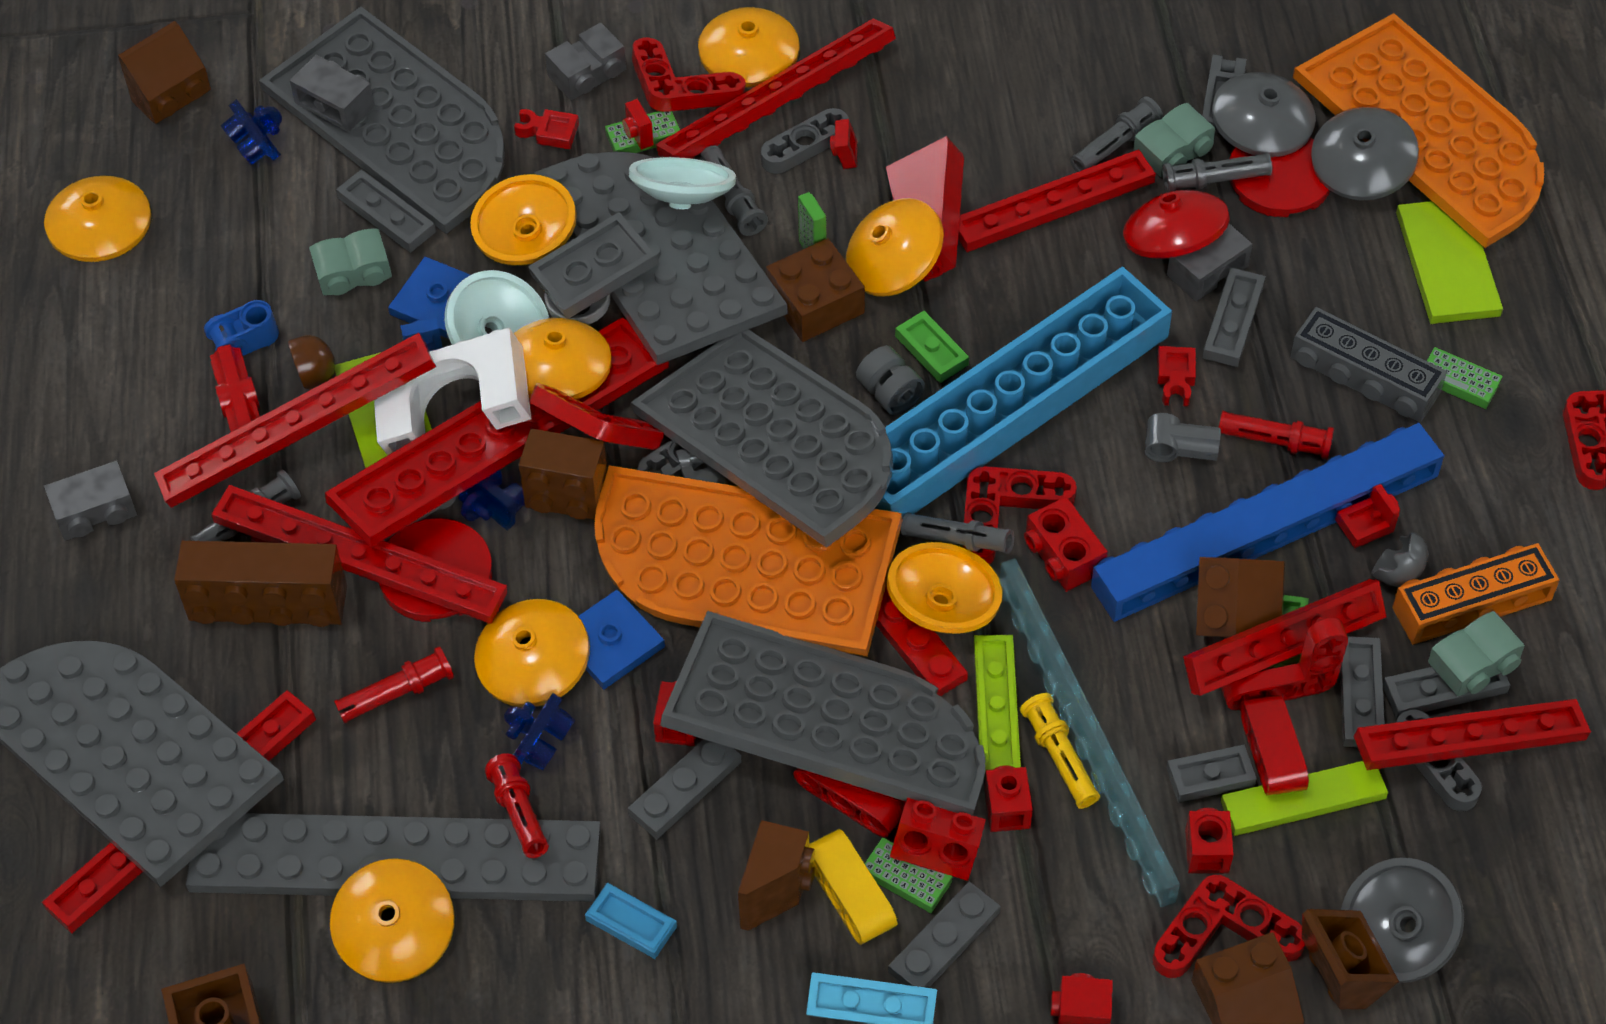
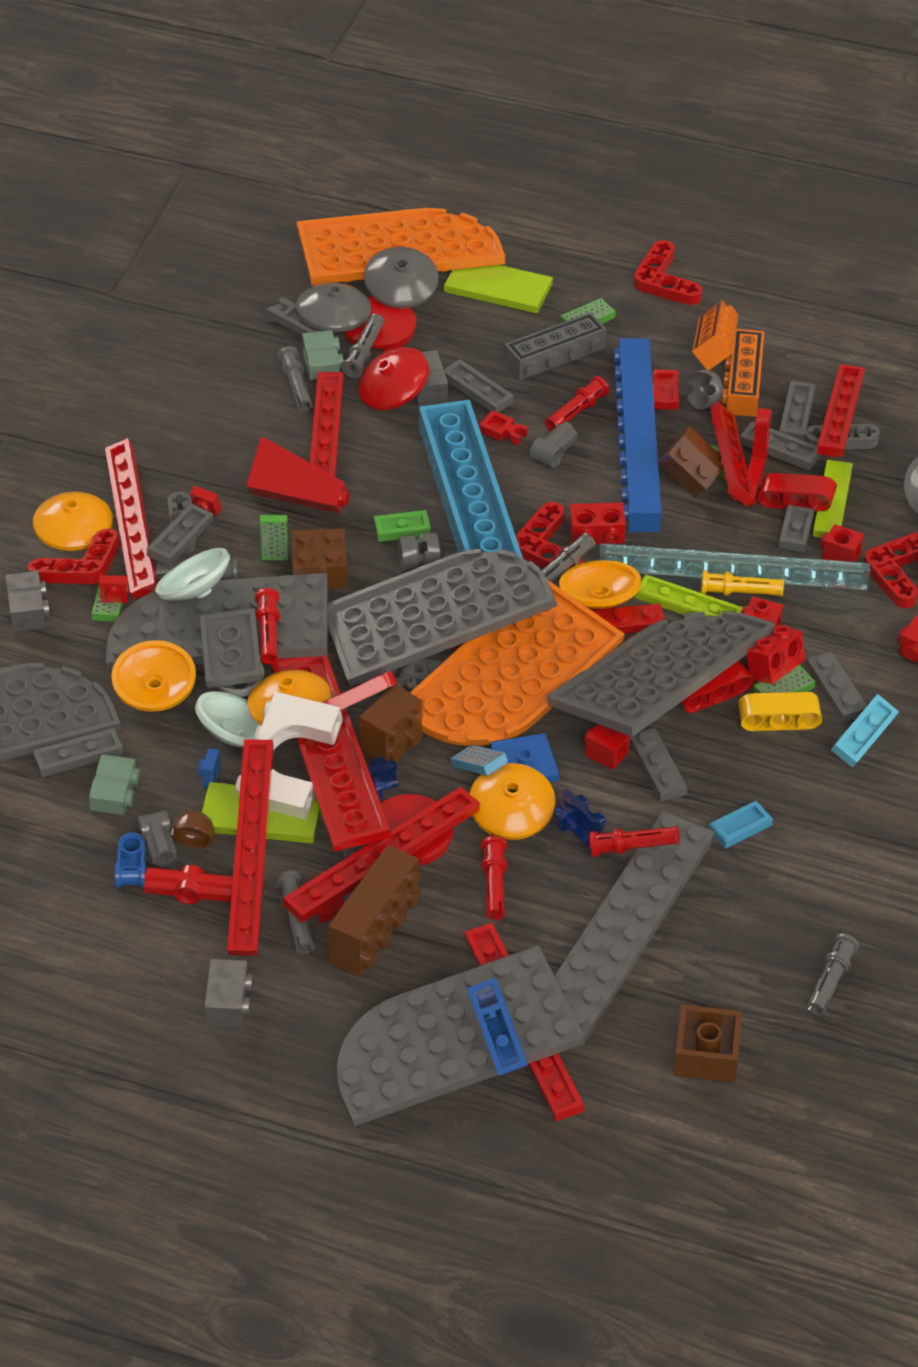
camera: 65 degrees left, 10 degrees down
light orange dish [330,859,455,983] -> none
blue plate [388,257,470,339] -> none
red plate [514,109,579,149] -> none
reddish brown slope [738,820,815,931] -> none
light orange dish [846,198,944,297] -> none
sand green brick [1428,611,1525,696] -> none
none -> dark grey piece [137,810,177,867]
none -> dark grey plate [147,503,213,567]
none -> red pin [255,588,280,664]
none -> dark azure tile [450,745,508,776]
none -> blue slope [467,977,528,1076]
none -> orange brick [692,300,738,371]

